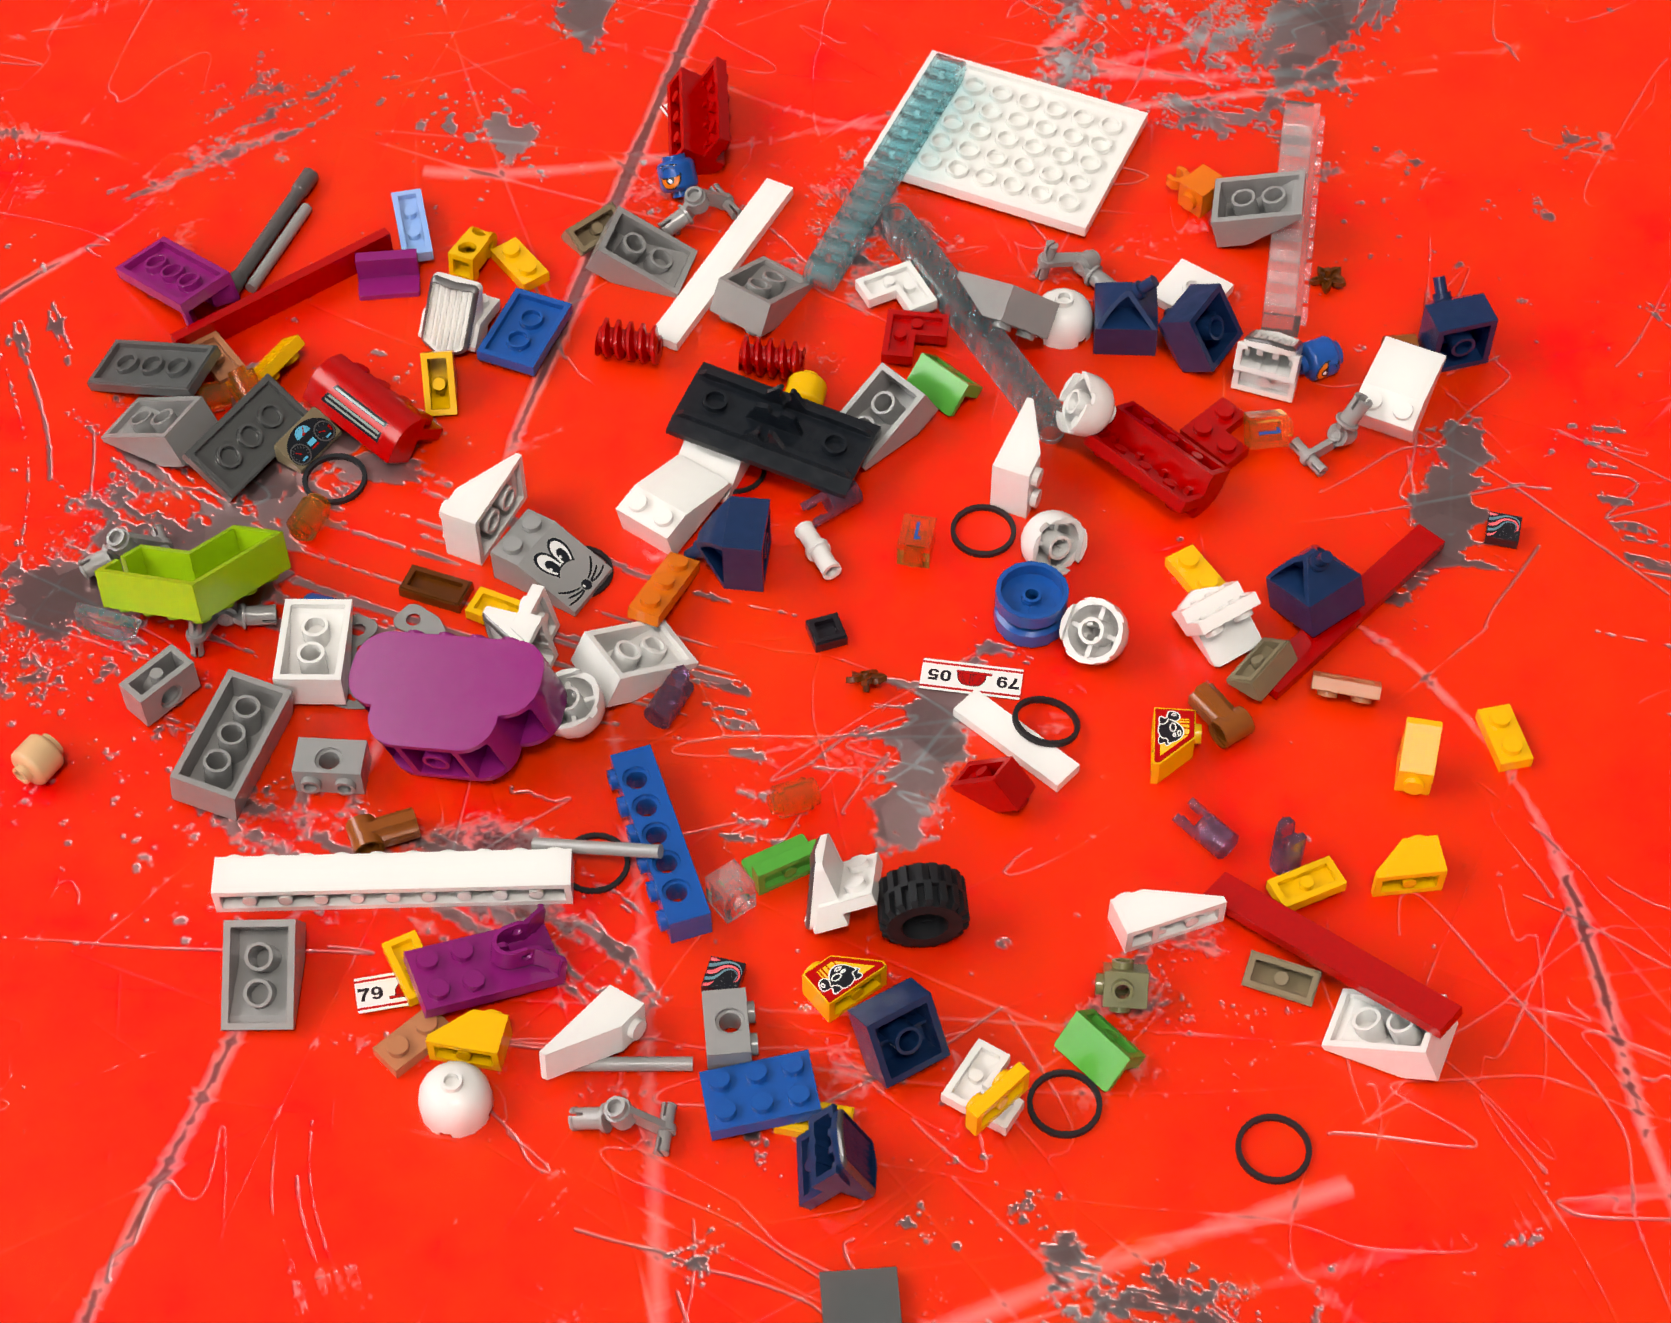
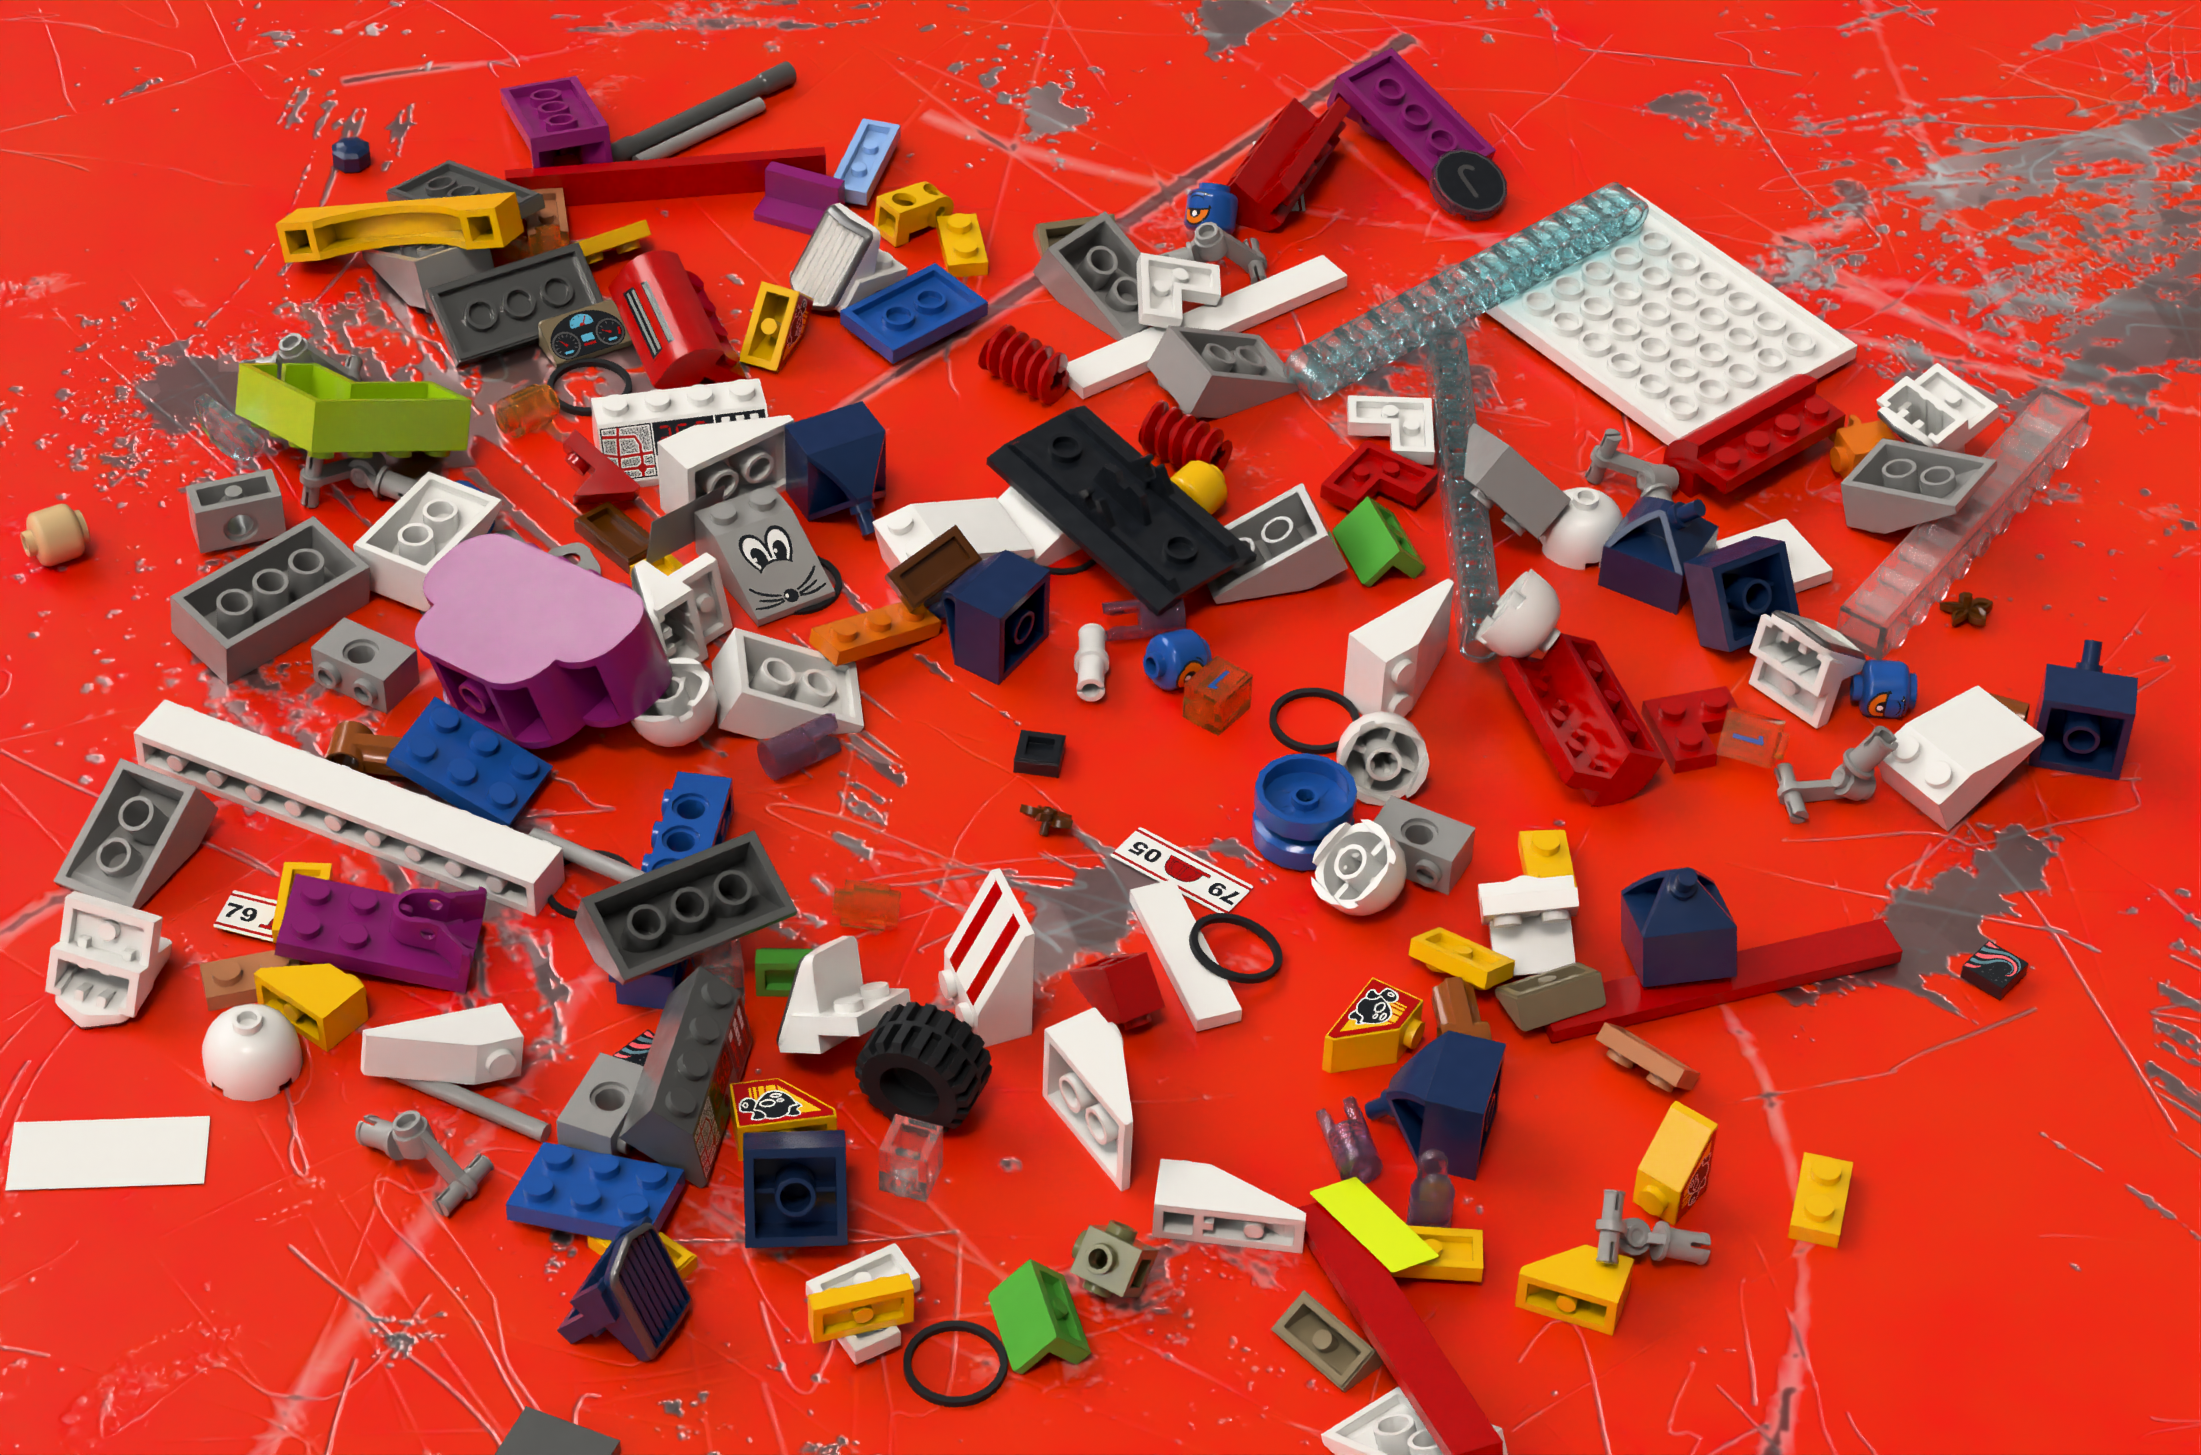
camera: 25 degrees right, 10 degrees down
none -> white sticker [5,1116,210,1191]
none -> white piece [45,891,172,1029]
none -> yellow arch [276,192,524,263]
none -> dark blue tile [332,137,371,173]
none -> blue plate [386,697,553,828]
none -> red slope [563,430,640,505]
none -> dark grey slope [574,830,797,985]
none -> white slope [591,378,768,487]
none -> dark grey slope [619,966,753,1188]
none -> light grey sticker [646,485,725,564]
none -> dark blue piece [785,401,886,536]
none -> clear brick [879,1114,943,1202]
none -> reddish brown tile [884,525,982,613]
none -> white slope [938,868,1035,1048]
none -> white slope [1042,1007,1133,1192]
none -> white plate [1136,253,1221,328]
none -> blue head [1143,629,1212,691]
none -> neon yellow sticker [1310,1177,1439,1273]
none -> magenta plate [1327,48,1496,190]
none -> dark blue piece [1365,1030,1506,1181]
none -> light grey brick [1373,795,1476,895]
none -> yellow plate [1408,927,1516,990]
none -> black tile [1429,149,1507,221]
none -> light grey pin [1595,1189,1711,1265]
none -> red brick [1663,374,1846,498]
none -> white piece [1876,363,1999,454]

